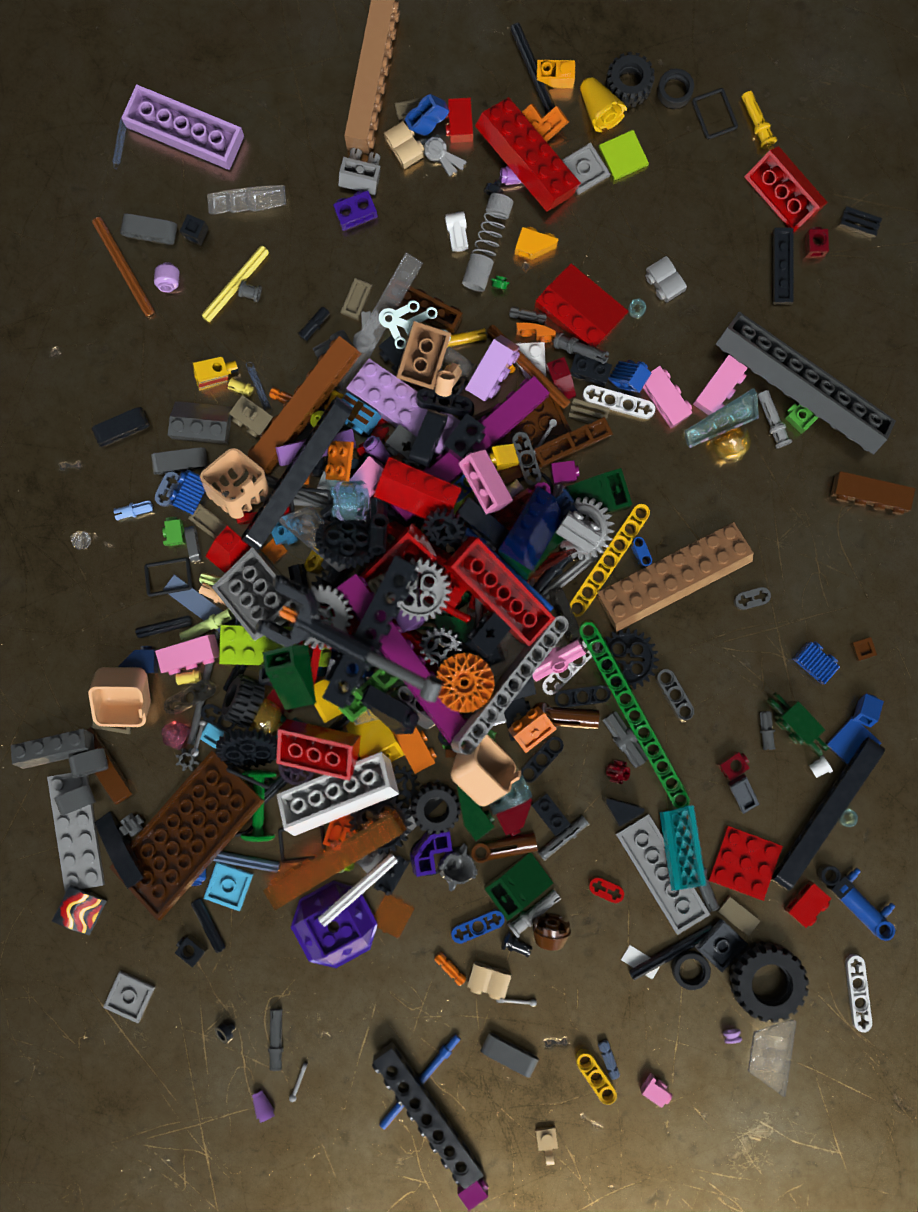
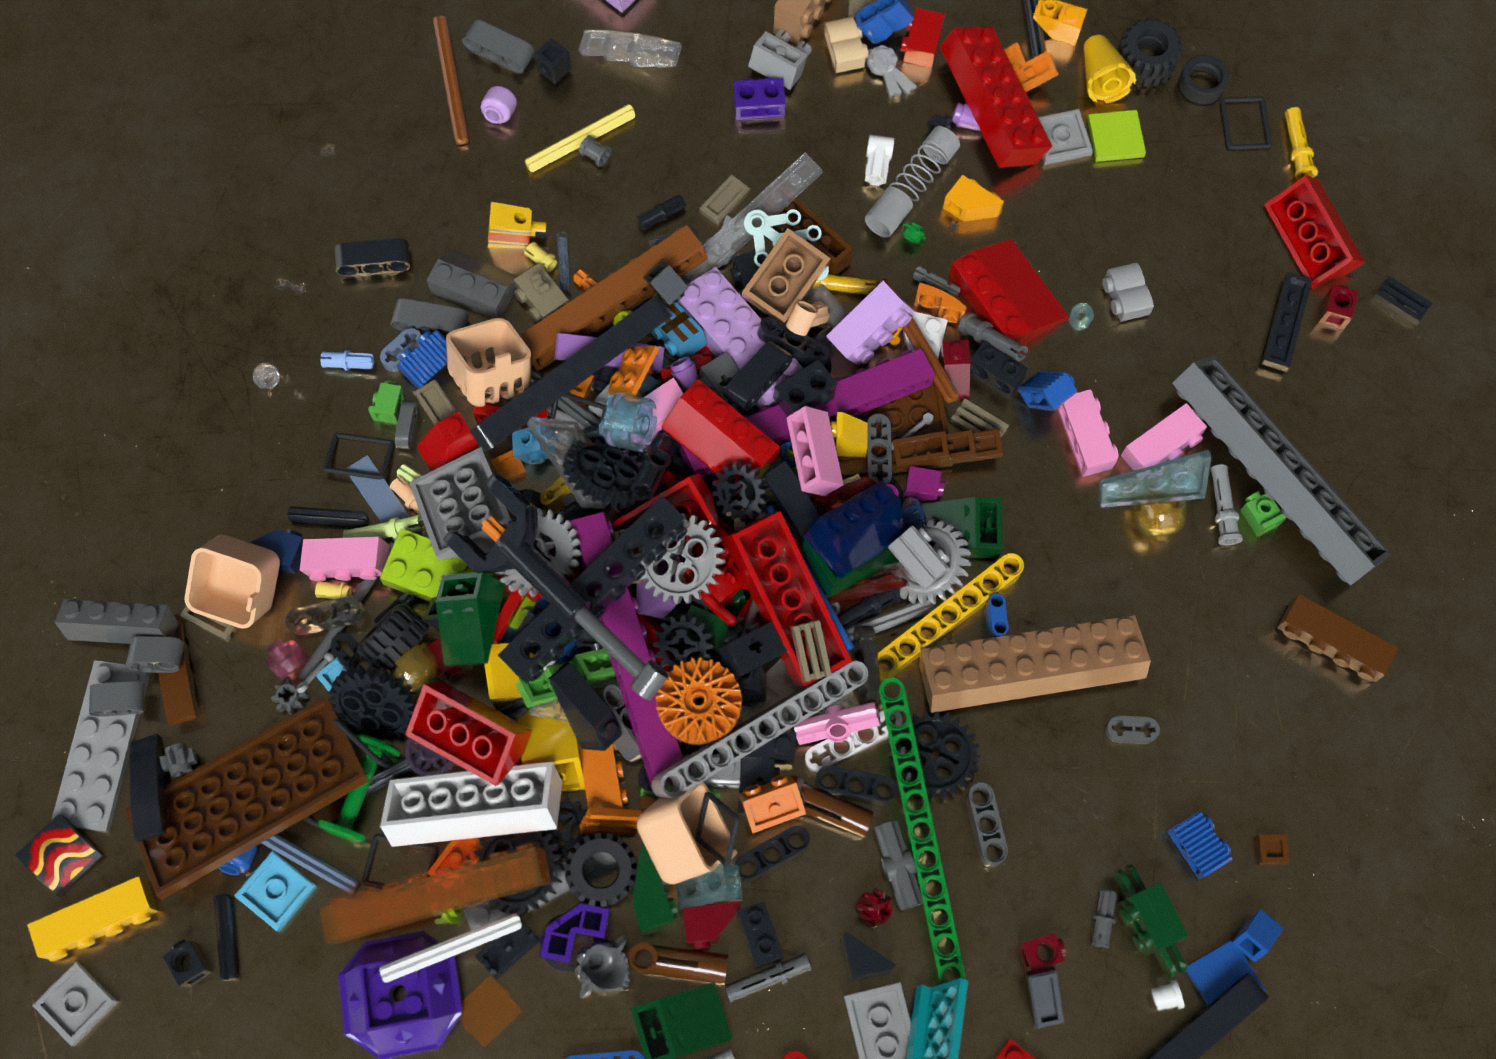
camera: 15 degrees right, 15 degrees down
white beam [583,385,655,419] -> none
none -> yellow brick [27,876,158,961]
none -> orange tile [579,807,642,836]
none -> black brick [643,260,689,305]
none -> black piece [695,792,740,866]
none -> dark tan tile [791,620,832,682]

